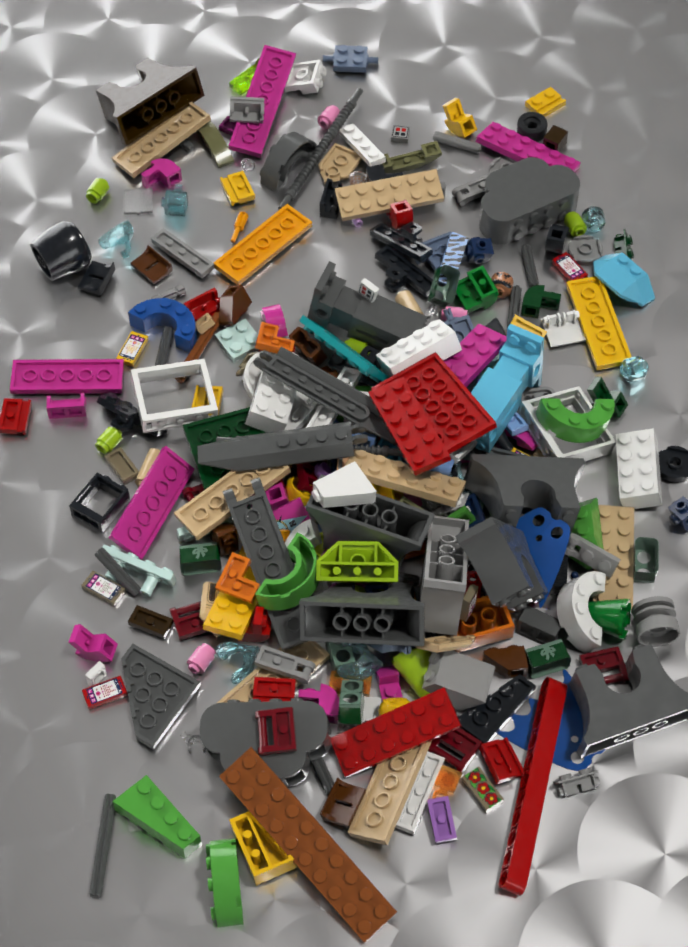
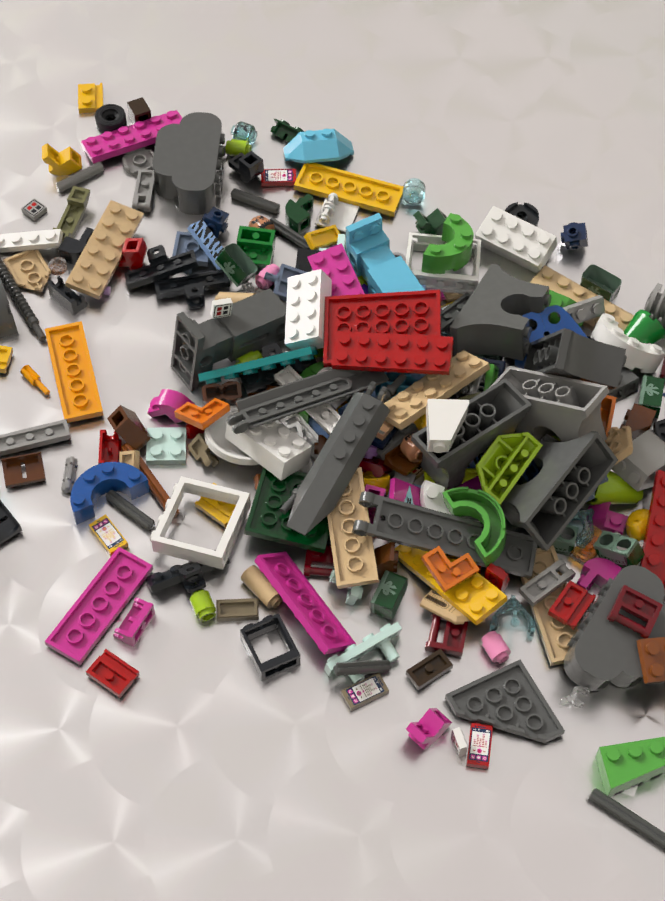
camera: 60 degrees left, 0 degrees up
light grey tile [568,235,603,266] -> none

